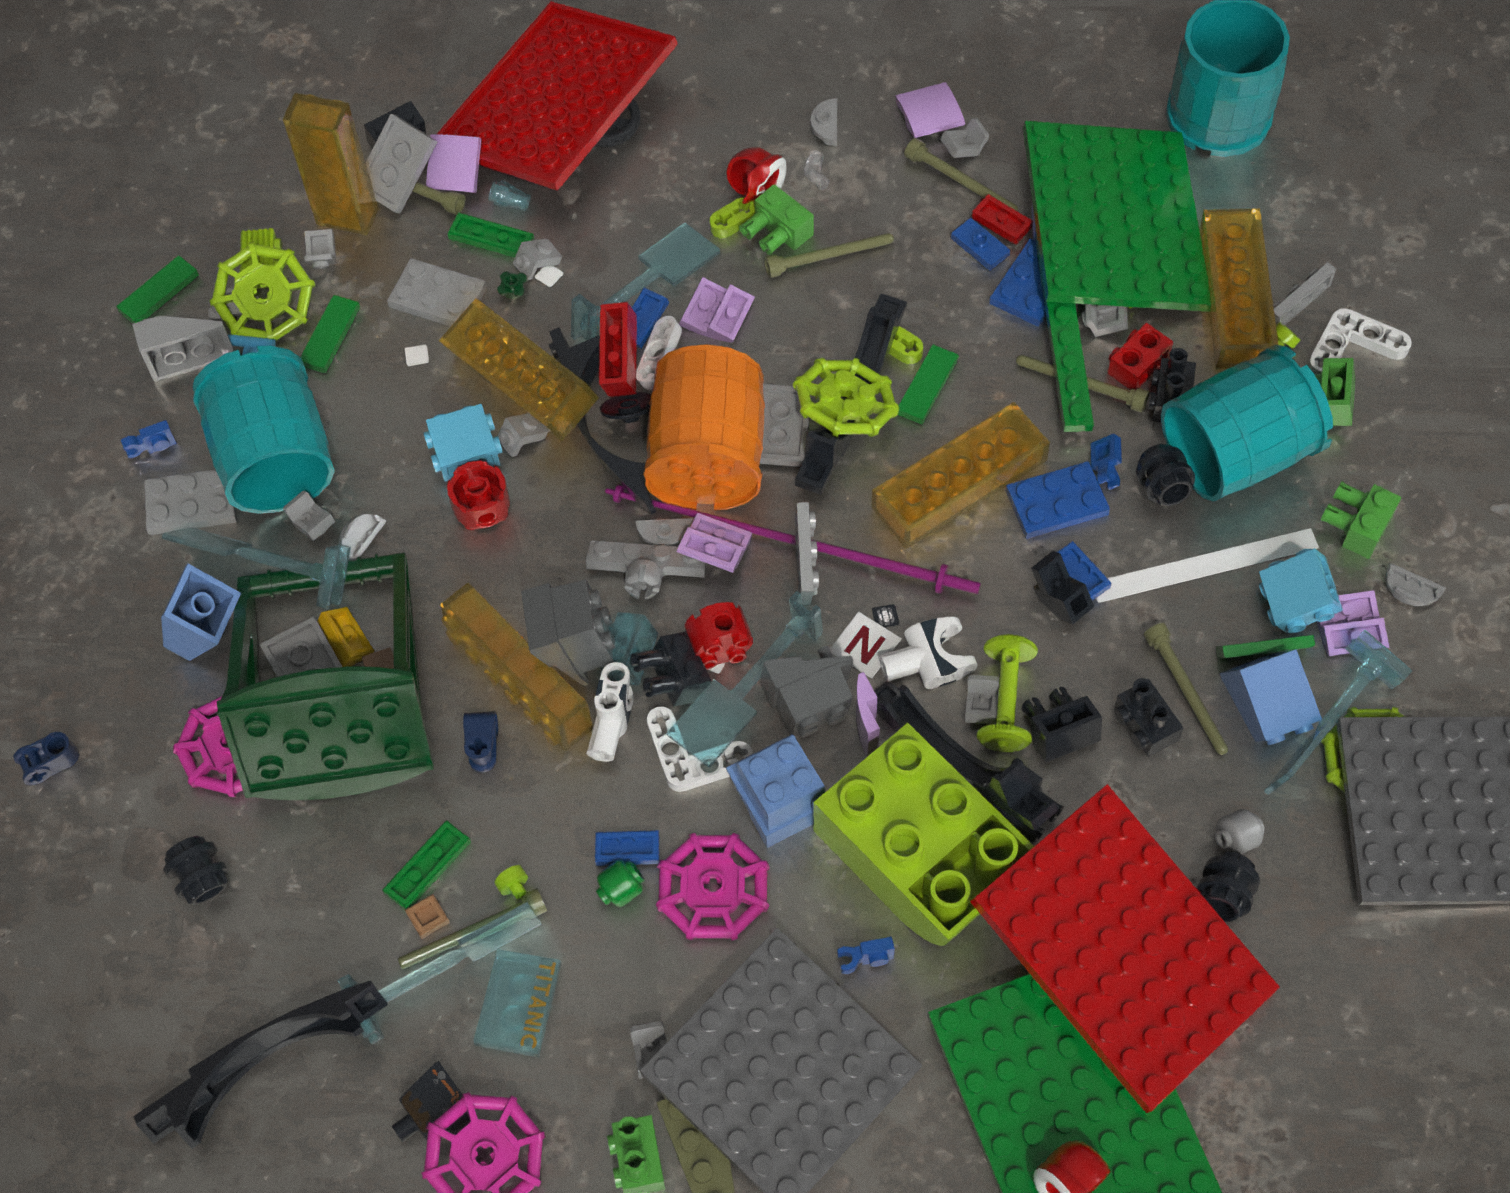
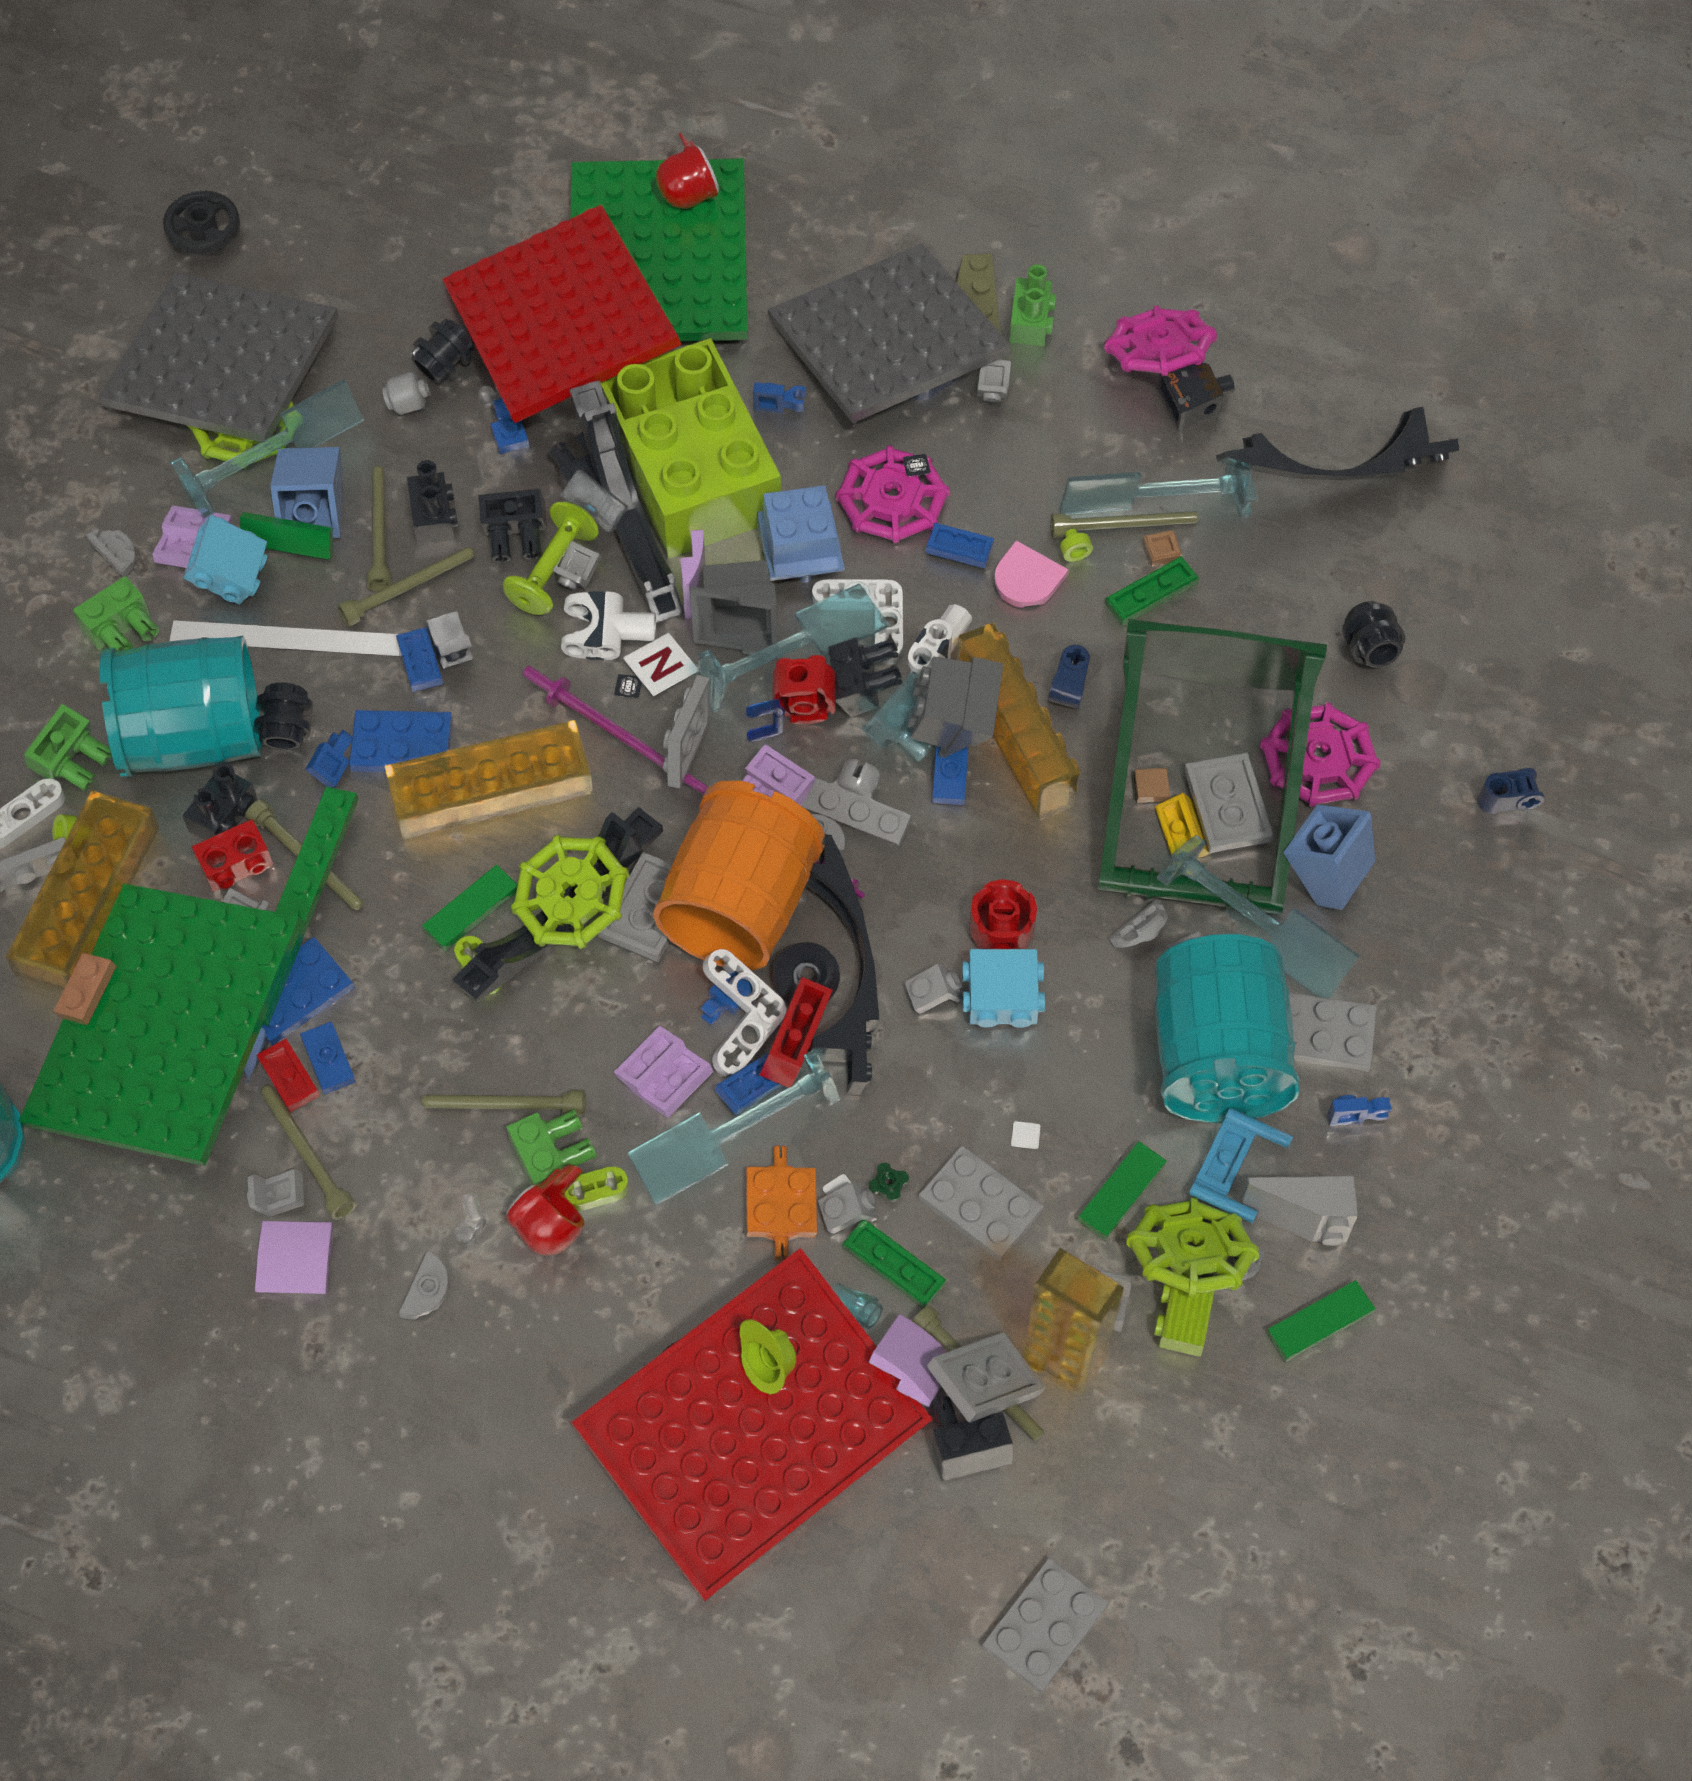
camera: 165 degrees left, 0 degrees up
clear yellow brick [439,298,599,442] -> none
clear light blue tile [474,949,561,1057] -> none
green head [596,860,645,907] -> none
none -> nougat plate [53,953,116,1025]
none -> olive piece [337,547,475,627]
none -> clear tile [561,470,629,532]
none -> lime piece [740,1319,796,1394]
none -> clear blue piece [746,699,785,742]
none -> orange plate [746,1145,817,1261]
none -> black sticker [903,454,931,477]
none -> light grey plate [982,1558,1109,1695]
none -> bright pink tile [995,541,1069,608]

